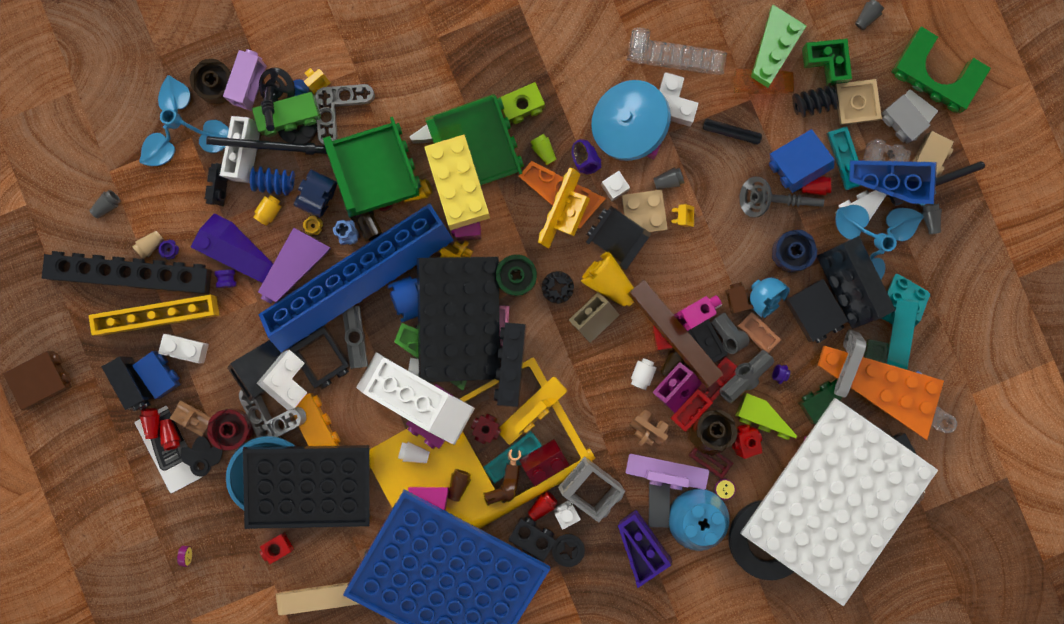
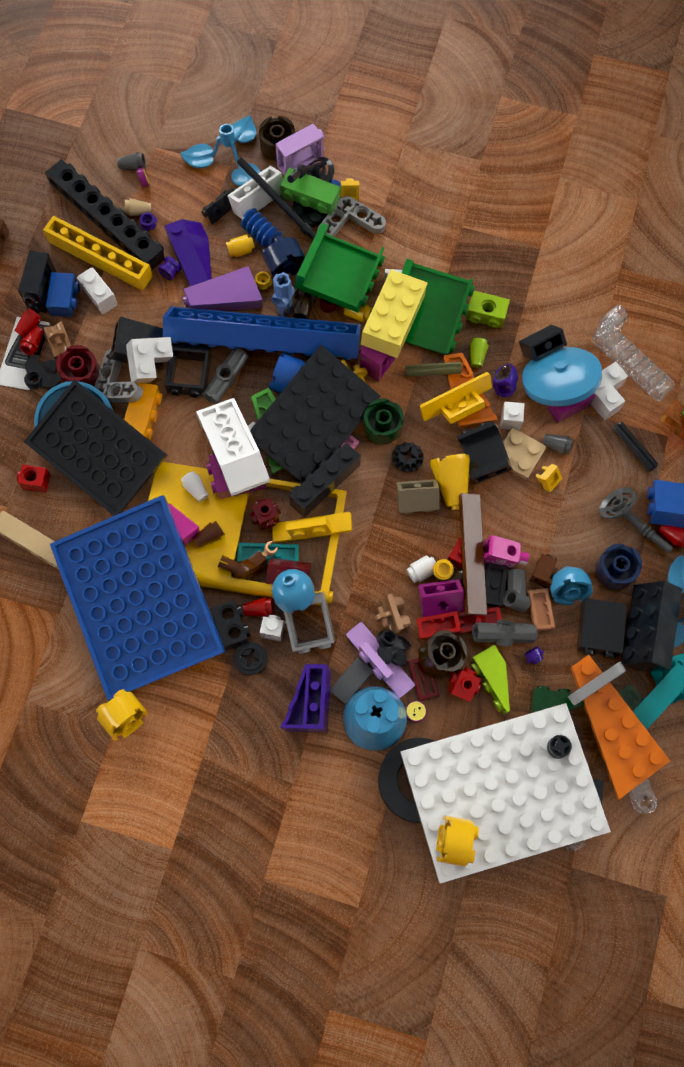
camera: 35 degrees right, 15 degrees down
none -> magenta tile [136,167,150,188]
none -> dark azure cylinder [272,569,315,613]
none -> black plate [377,630,411,666]
none -> olive axle [405,362,462,377]
none -> yellow plate [433,559,454,580]
none -> yellow brick [436,815,479,867]
none -> black brick [519,324,567,361]
none -> black wheel [547,735,572,759]

